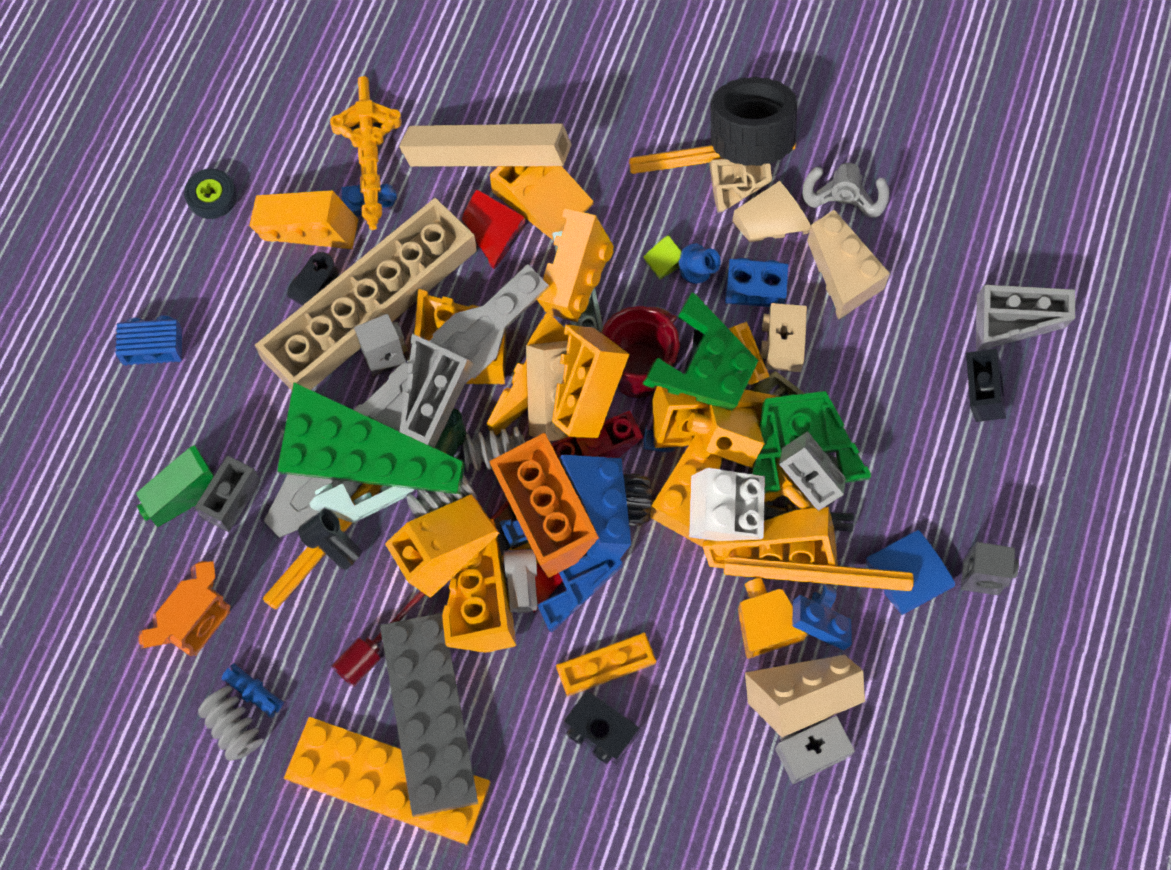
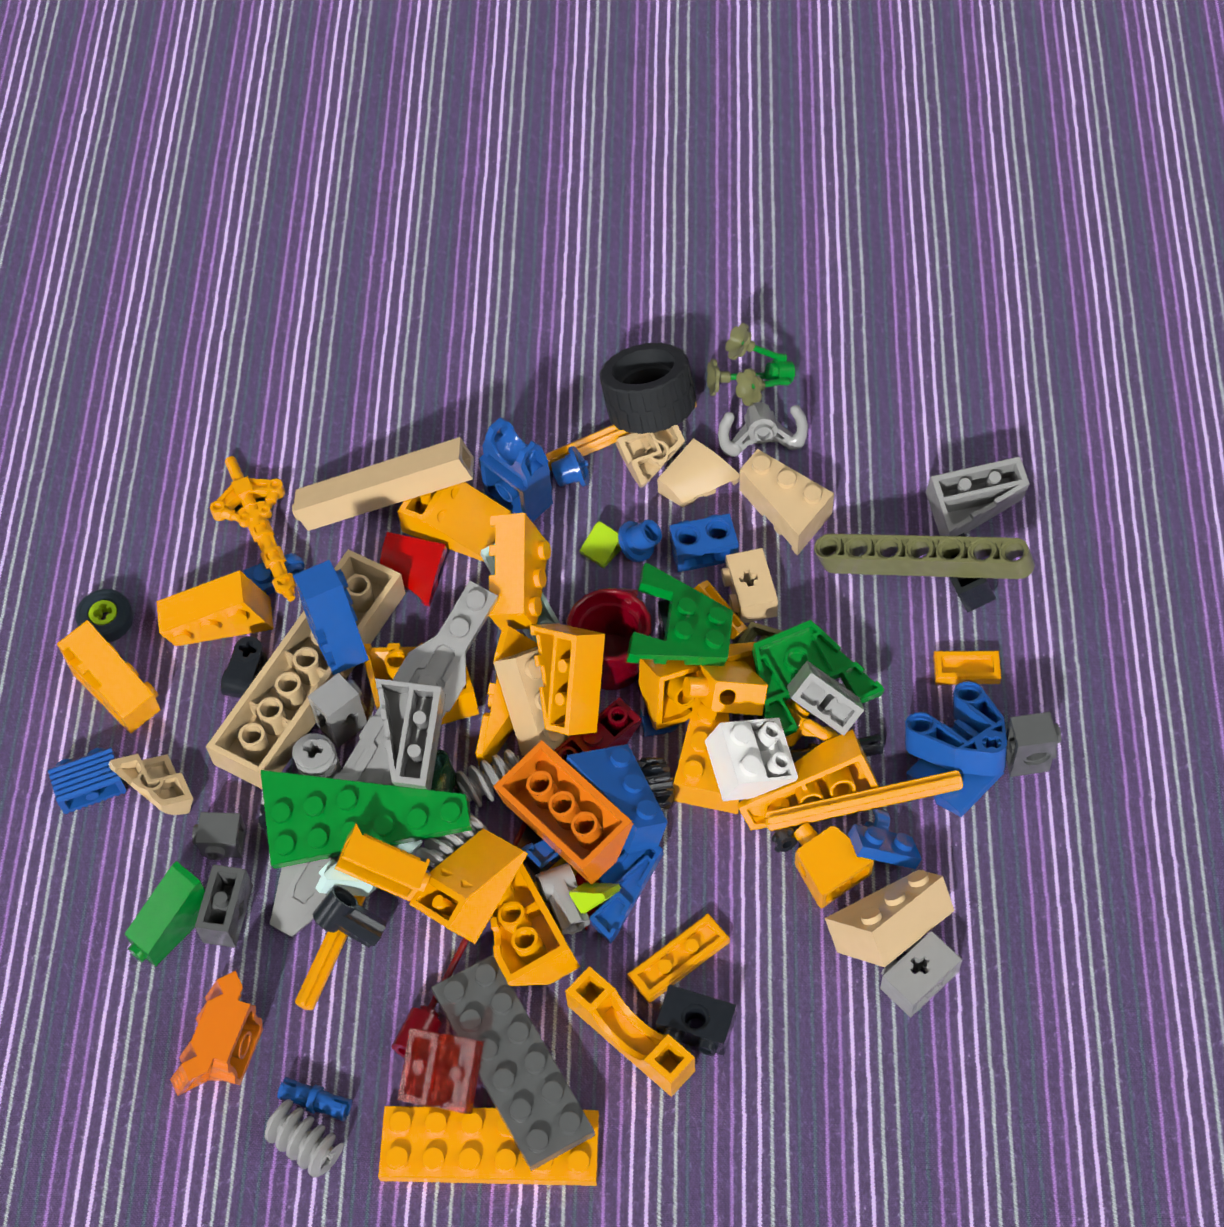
camera: 15 degrees left, 10 degrees down
none -> light orange wedge [57,620,161,734]
none -> tan slope [109,754,193,815]
none -> dark grey brick [192,812,246,860]
none -> light grey piece [292,733,342,778]
none -> blue wedge [293,560,369,675]
none -> light orange window [334,823,431,901]
none -> clear red slope [398,1028,484,1114]
none -> blue brick [479,417,553,522]
none -> blue piece [551,446,590,487]
none -> light orange arch [565,966,695,1097]
none -> lime slope [569,883,621,914]
none -> olive plant [707,323,795,406]
none -> black piece [771,828,797,852]
none -> olive beam [814,534,1035,579]
none -> blue connector [905,681,1007,776]
none -> light orange tile [933,651,1001,685]

